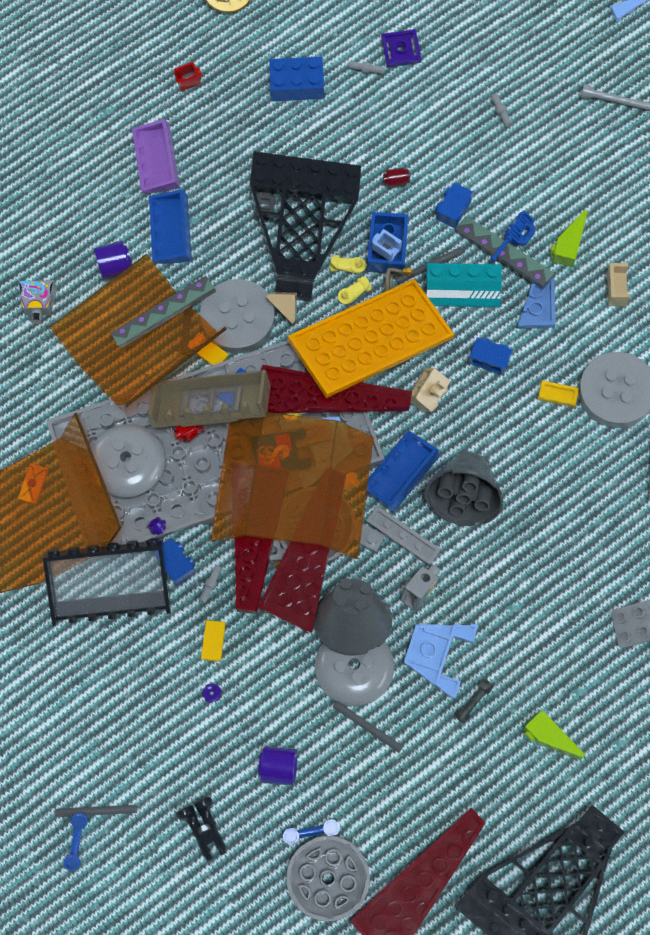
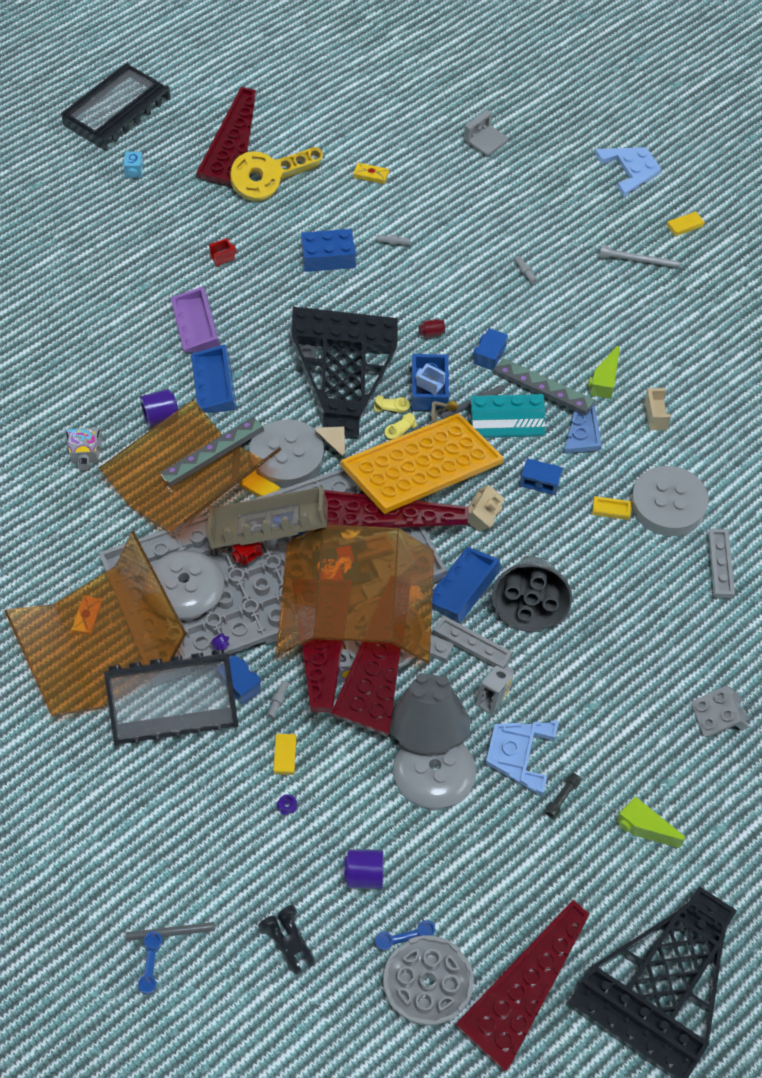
camera: 10 degrees left, 15 degrees down
dark grey bar [333,701,404,753] -> none
dark purple piece [381,29,422,67] -> none
blue piece [491,210,536,262] -> none

